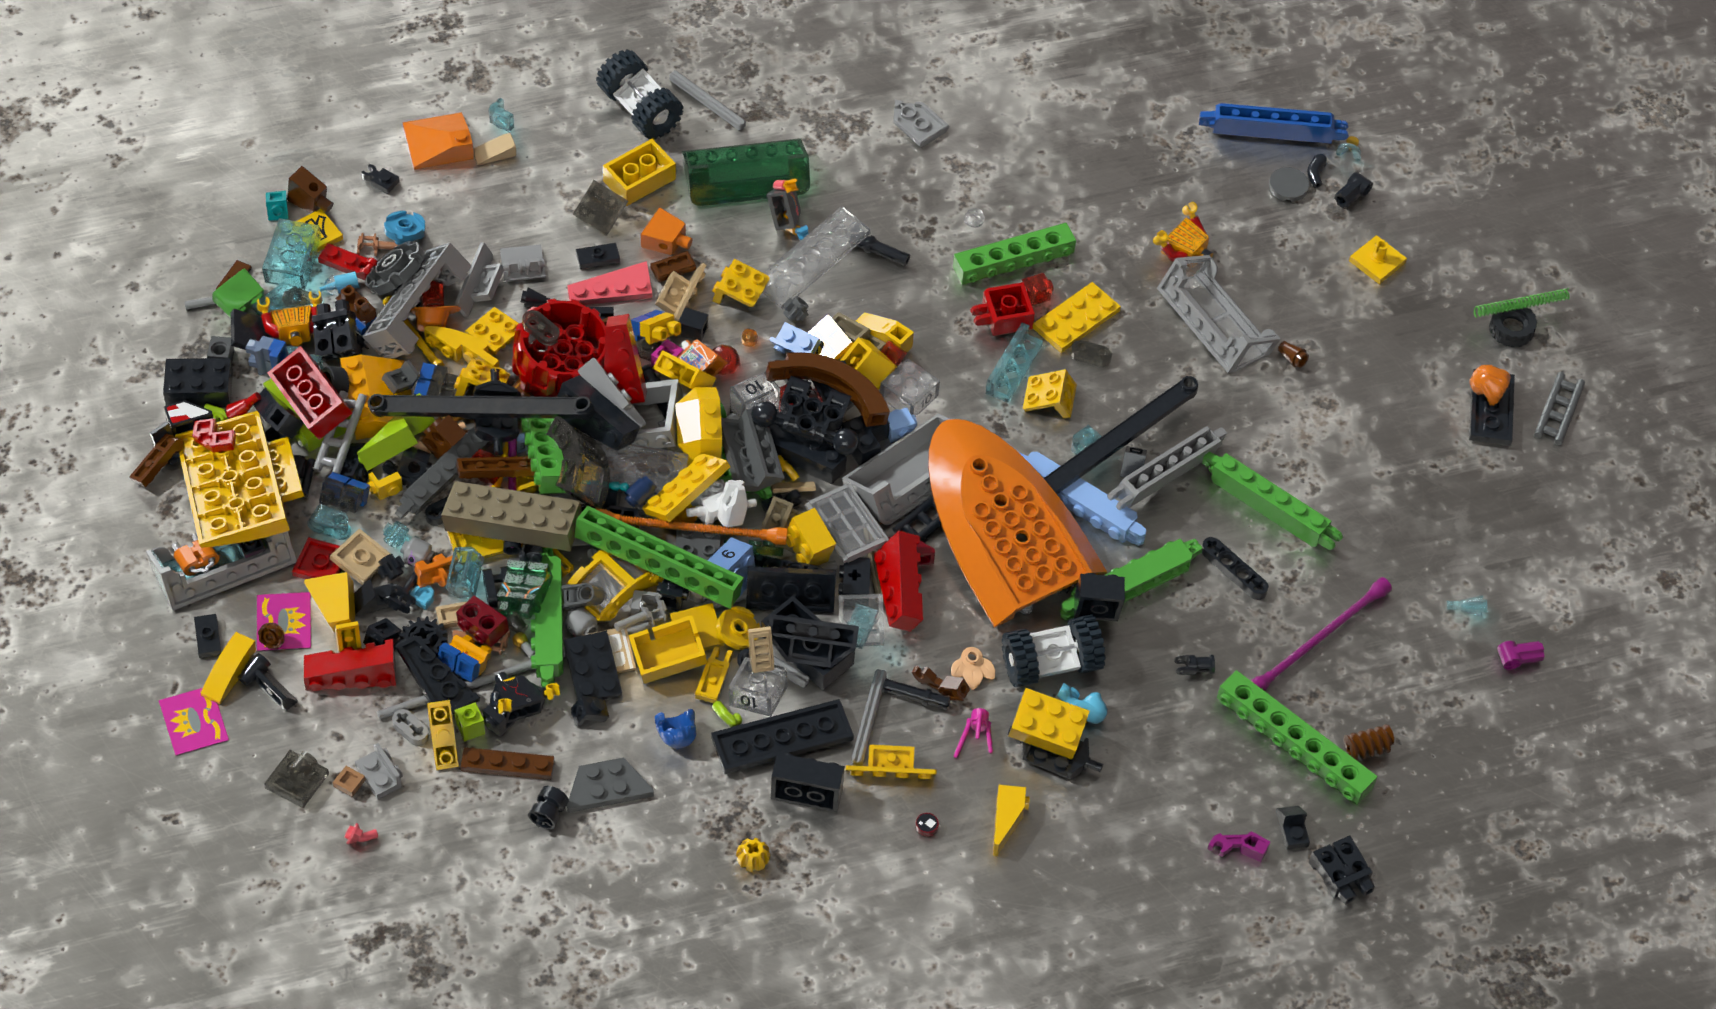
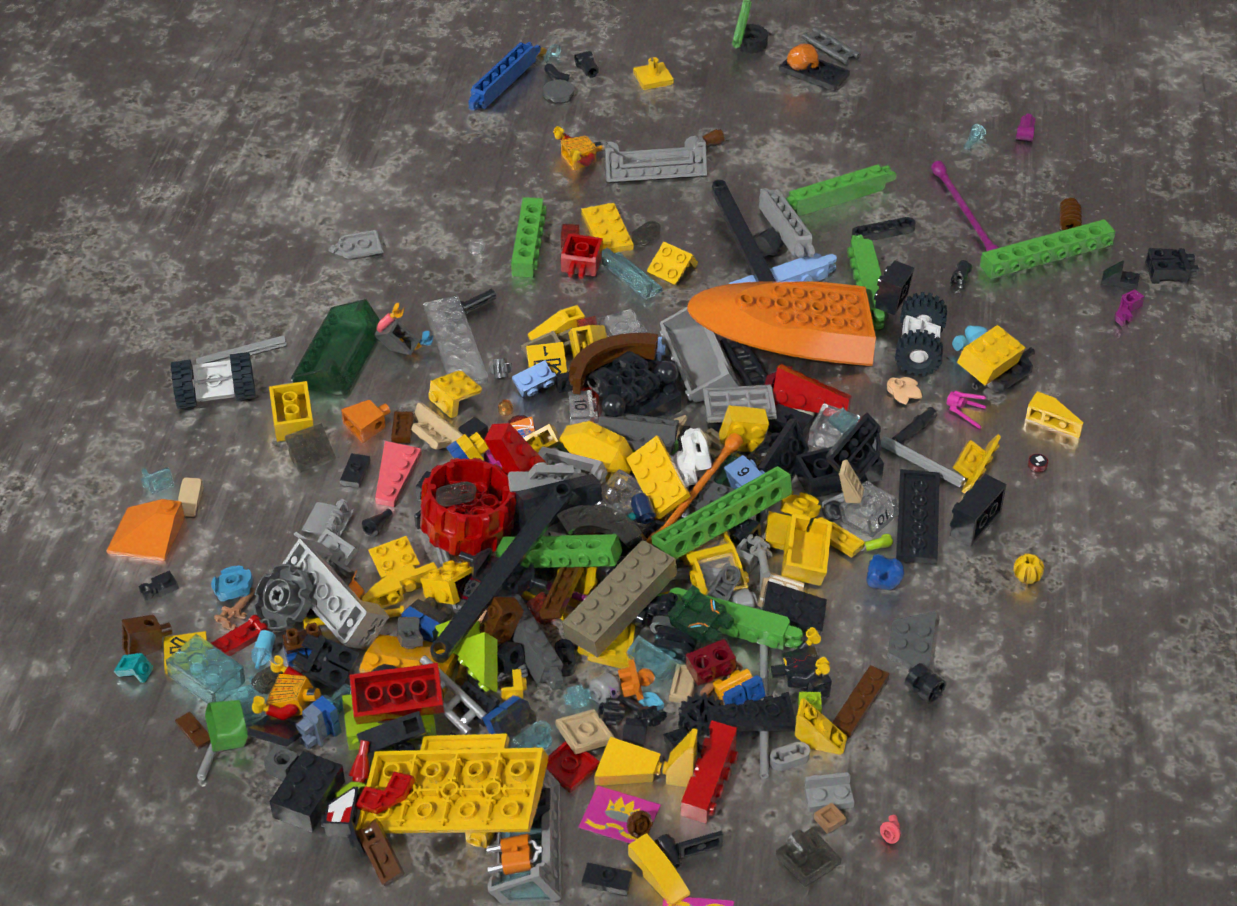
camera: 60 degrees left, 10 degrees down
piece [512,632,535,659] -> none
black bracket [571,696,609,726] -> none
reddish brown piece [912,666,970,701] -> none
clear light blue brick [1071,424,1102,455] -> none

